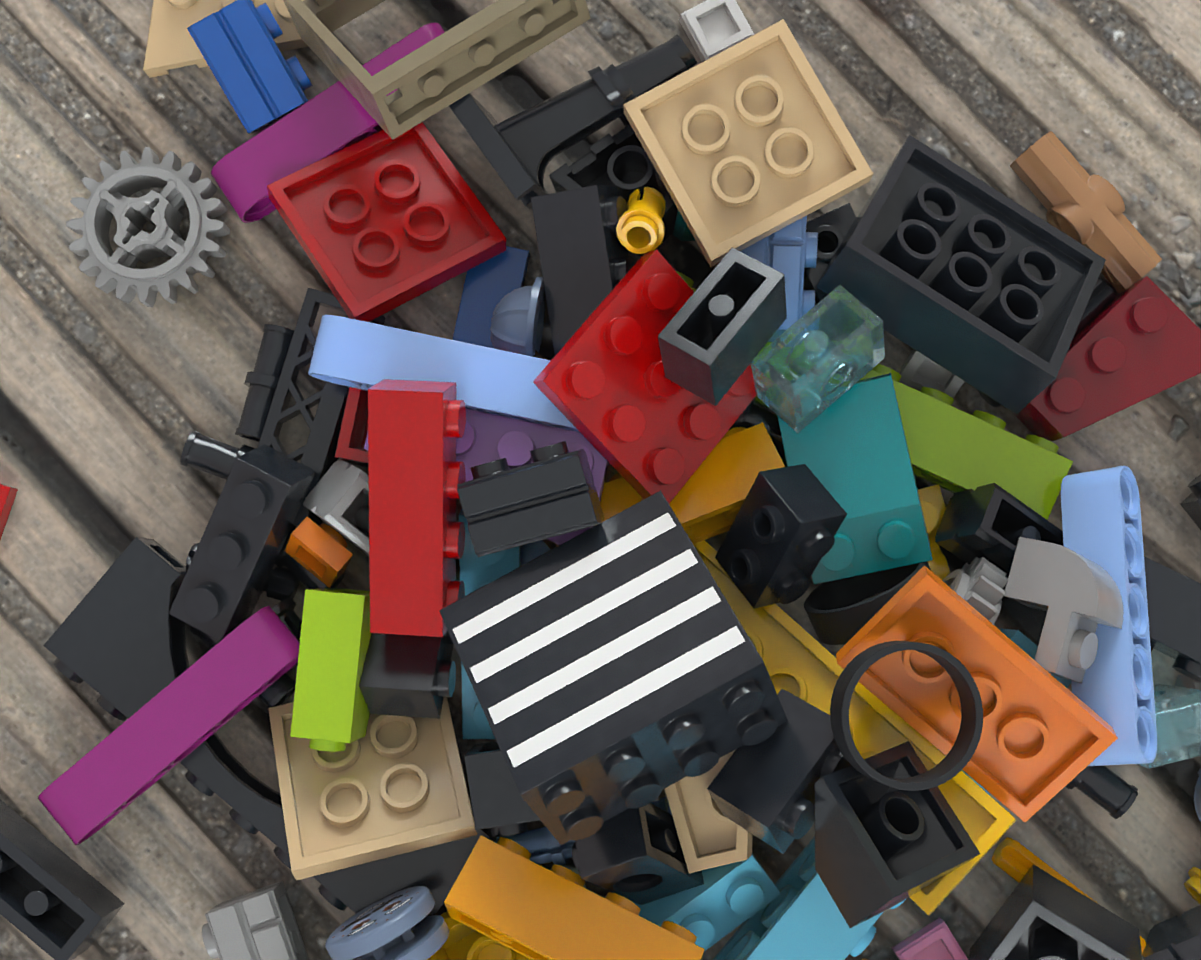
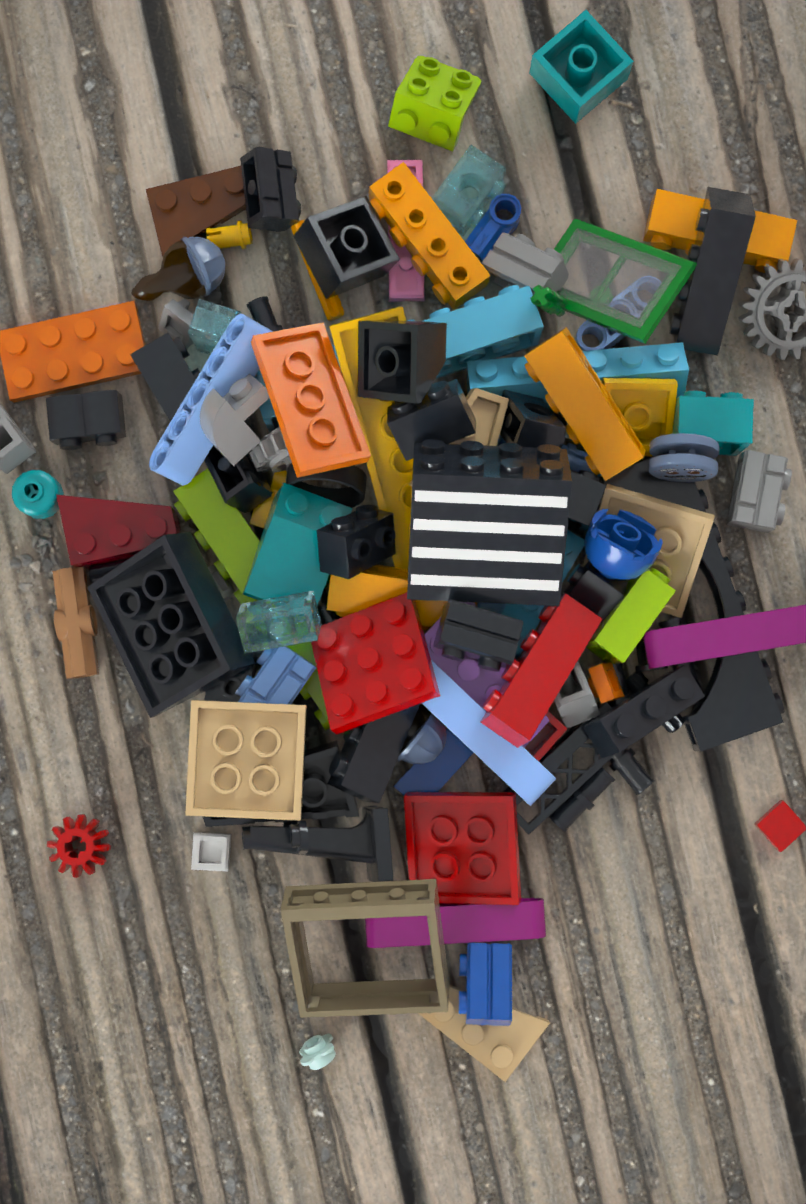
camera: 145 degrees left, 0 degrees up
light grey gear [66,147,230,307] -> none
yellow pin [616,187,666,254] -> none
black brick [658,248,787,406] -> none
black tyre [830,641,983,791] -> none
none -> blue cylinder [584,509,663,580]

